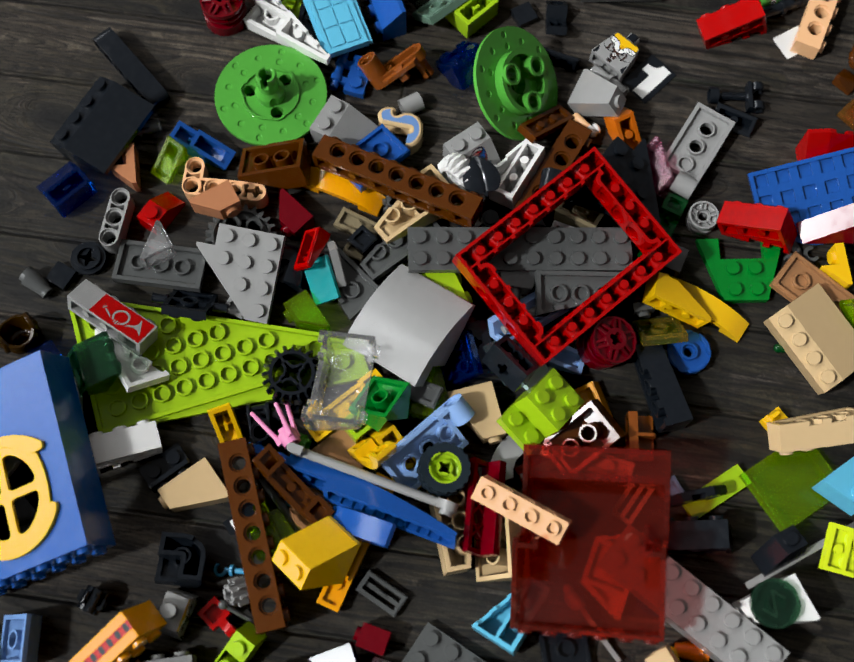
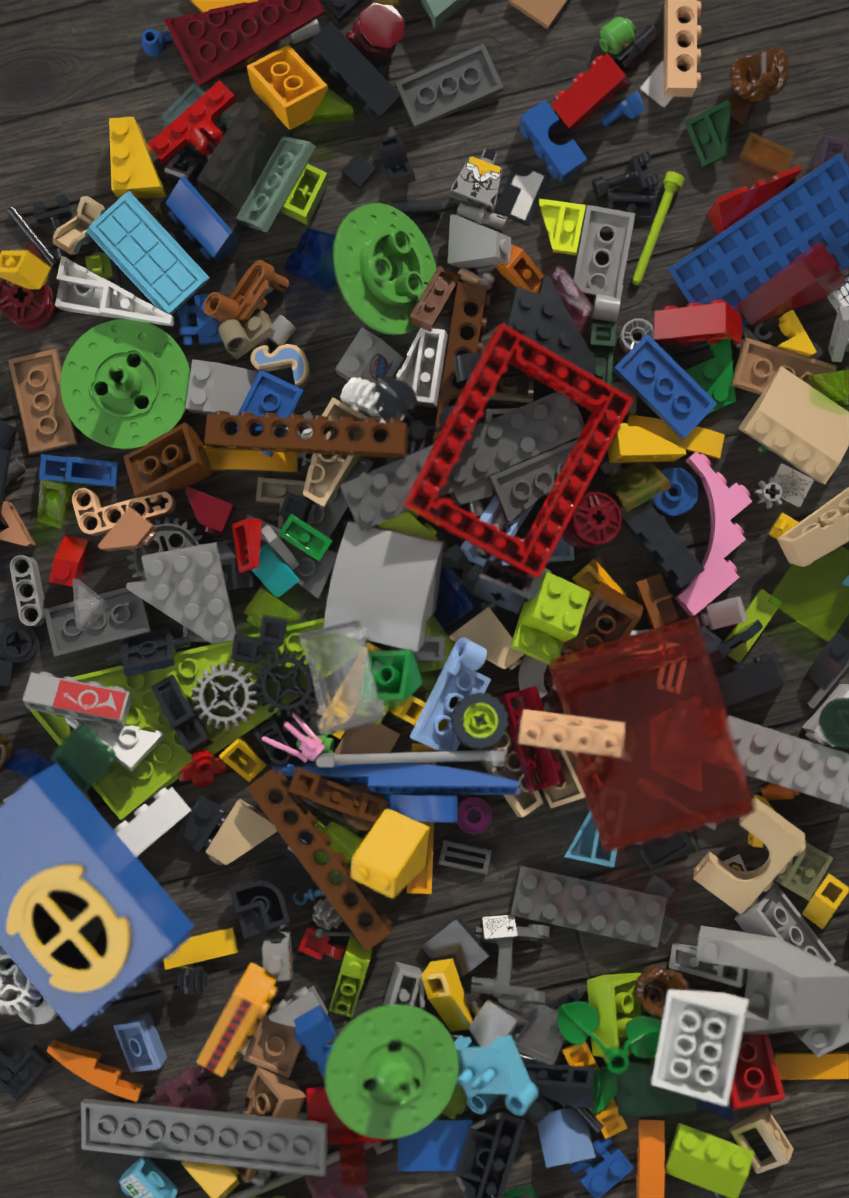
camera: 25 degrees left, 15 degrees up
yellow slope [347,437,397,470] -> none
dark red brick [353,622,392,657] -> none
none -> medium nougat tile [8,349,79,455]
none -> black slope [151,674,214,755]
none -> yellow tile [163,927,239,970]
none -> red plate [179,750,227,788]
none -> light grey gear [191,662,259,730]
none -> dark tan plate [218,310,275,359]
none -> black tile [231,614,288,664]
none -> green plate [278,514,333,562]
none -> magenta plate [457,796,492,834]
none -> blue arch [519,100,587,183]
none -> neon yellow wing [539,199,586,255]
none -> blue bar [599,91,645,128]
none -> blue plate [612,334,717,439]
none -> lime piece [632,171,685,285]
none -> bright pink arch [674,451,752,616]
none -> dark green wing [685,100,731,168]
none -> light grey slope [701,596,747,630]
none -> light grey gear [754,477,787,509]
none -> white sticker [768,464,813,507]

